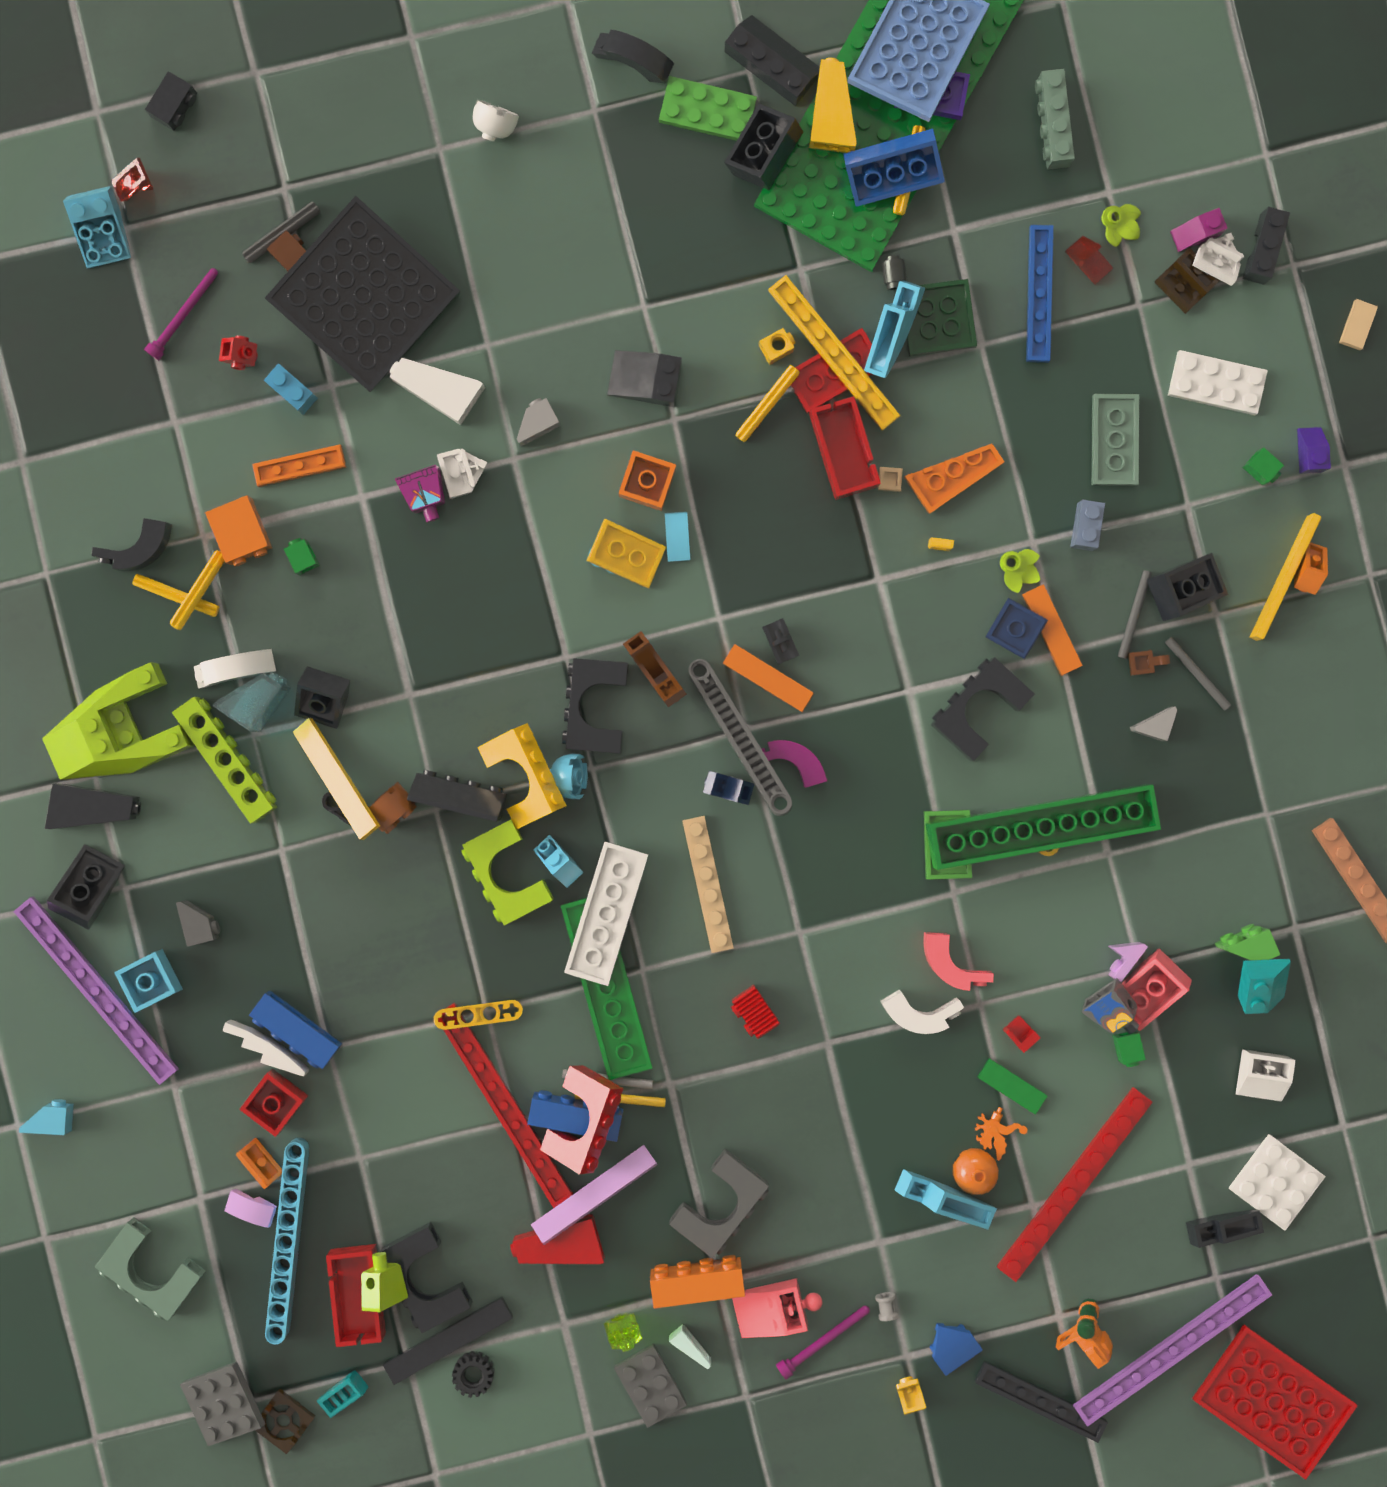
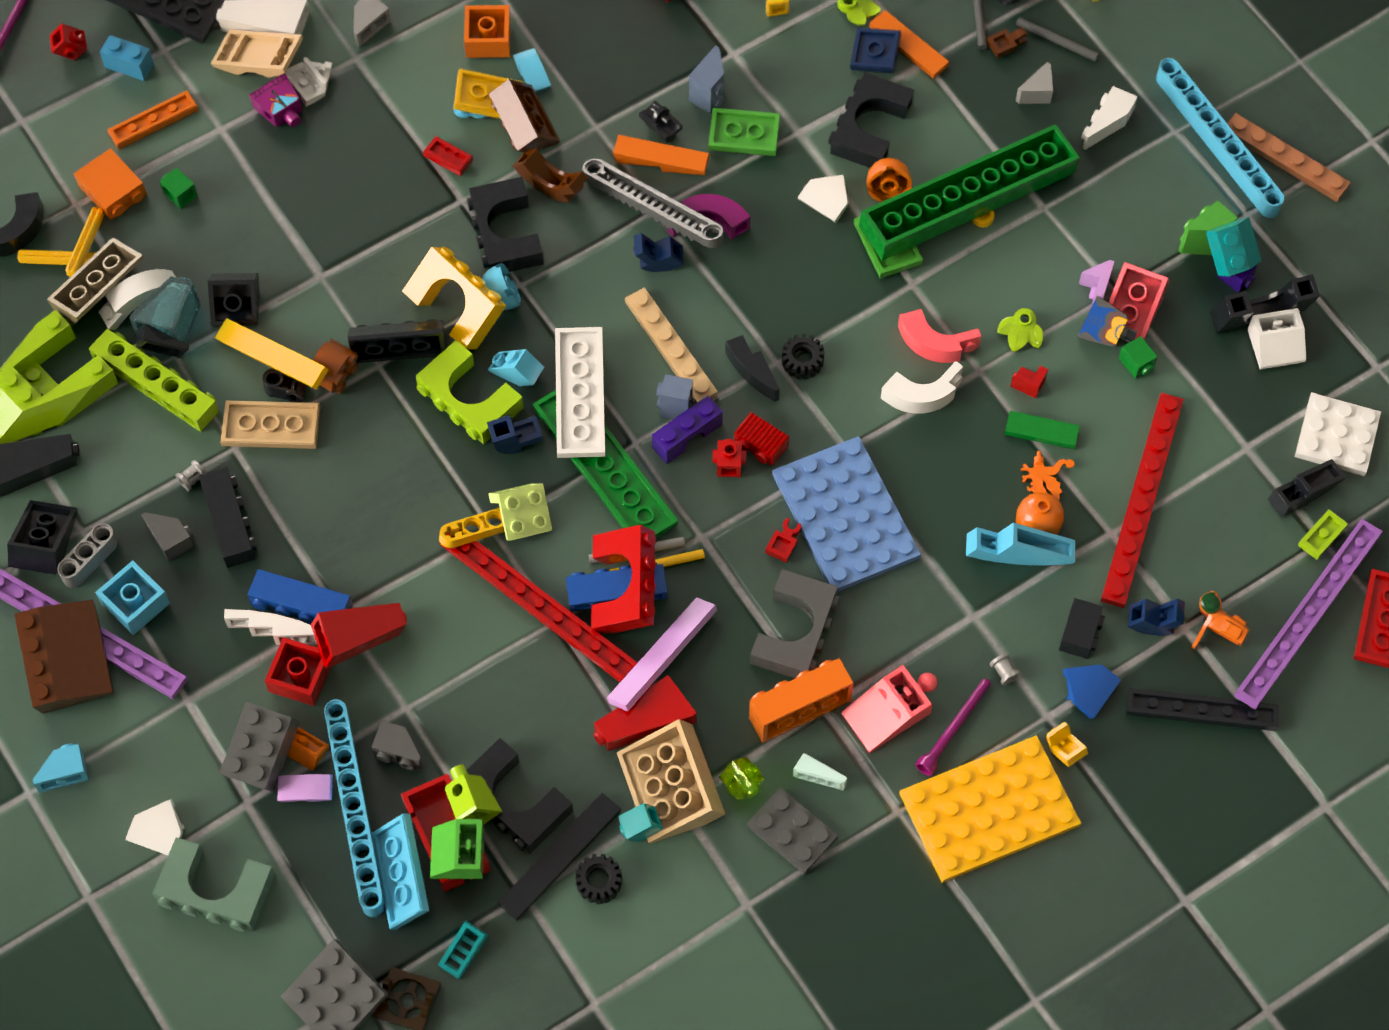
camera: 15 degrees left, 25 degrees down
none -> reddish brown slope [14,600,114,714]
none -> dark tan slope [47,238,144,326]
none -> light grey beam [57,523,118,588]
none -> white slope [125,799,185,855]
none -> black slope [136,324,189,358]
none -> light grey bush [175,460,206,491]
none -> black brick [199,467,257,568]
none -> tan slope [211,30,303,78]
none -> dark grey brick [219,702,300,793]
none -> tan tile [220,400,321,449]
none -> red slope [311,603,407,668]
none -> dark grey slope [371,720,423,770]
none -> medium azure tile [371,813,429,930]
none -> red plate [423,136,473,177]
none -> bright green slope [430,819,484,879]
none -> dark blue brick [487,415,544,454]
none -> slope [489,79,560,153]
none -> yellowish green bracket [489,483,552,541]
none -> tan slope [616,719,726,844]
none -> brick [618,803,663,843]
none -> dark purple arch [652,396,723,464]
none -> sand blue brick [656,374,693,419]
none -> sand blue slope [689,45,725,114]
none -> bright green plate [708,108,780,156]
none -> red brick [712,439,746,477]
none -> black slope [725,335,780,402]
none -> red plate [765,518,801,563]
none -> medium blue plate [772,436,921,592]
none -> black tyre [782,334,824,380]
none -> white slope [798,175,849,223]
none -> orange cylinder [866,158,912,202]
none -> yellow plate [899,735,1081,883]
none -> lime plate [997,308,1043,352]
none -> black brick [1059,598,1105,659]
none -> white slope [1081,86,1137,150]
none -> dark blue brick [1128,599,1185,636]
none -> medium azure beam [1156,58,1284,218]
none -> black arch [1210,274,1320,334]
none -> lime plate [1298,509,1348,560]

